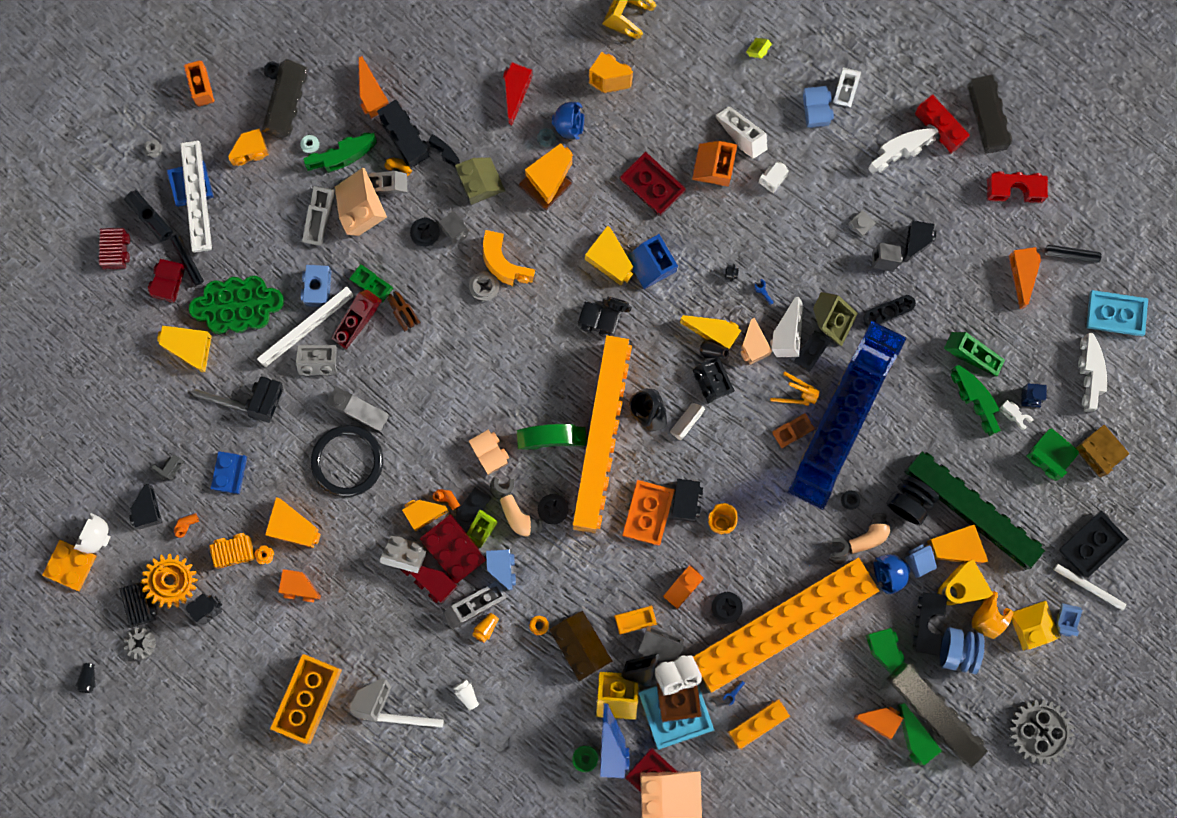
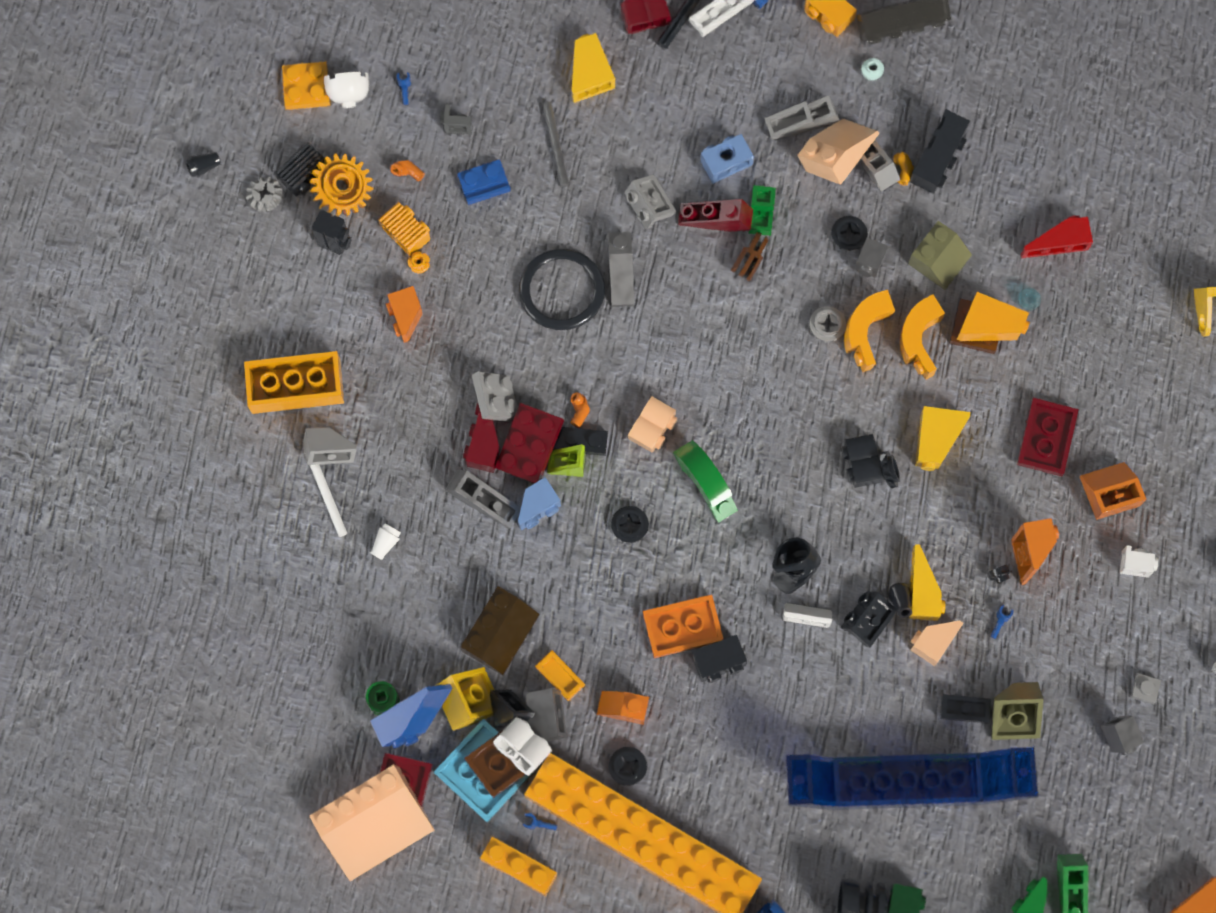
camera: 65 degrees right, 5 degrees down
black slope [129,484,162,530] -> none
green plate [188,276,284,334] -> none
black brick [245,376,284,423] -> none
white tile [257,287,353,367] -> none
light orange slope [265,497,320,548] -> none
green slope [303,132,377,173] -> none
orange slope [359,56,389,119] -> none
light orange slope [402,500,449,531] -> none
black slope [429,134,460,167] -> none
light orange cone [472,613,499,643] -> none
light nougat piece [490,477,542,537] -> none
light orange plate [529,616,549,635] -> none
blue cylinder [552,102,584,139] -> none
light orange brick [573,335,632,533] -> none
light orange slope [589,52,633,93] -> none
blue slope [627,234,678,289] -> none
light orange hair [708,503,738,535] -> none
white slope [716,106,767,159] -> none
white slope [770,297,803,357] -> none
light orange plant [770,372,820,406] -> none
dark orange slope [772,413,816,448] -> none
piece [829,513,890,564] -> none
black plate [841,490,860,510] -> none
black beam [863,295,916,328] -> none
black slope [904,220,937,262] -> none
none -> blue hand [397,72,411,105]
none -> light orange arch [900,294,945,380]
none -> orange slope [1011,518,1059,585]

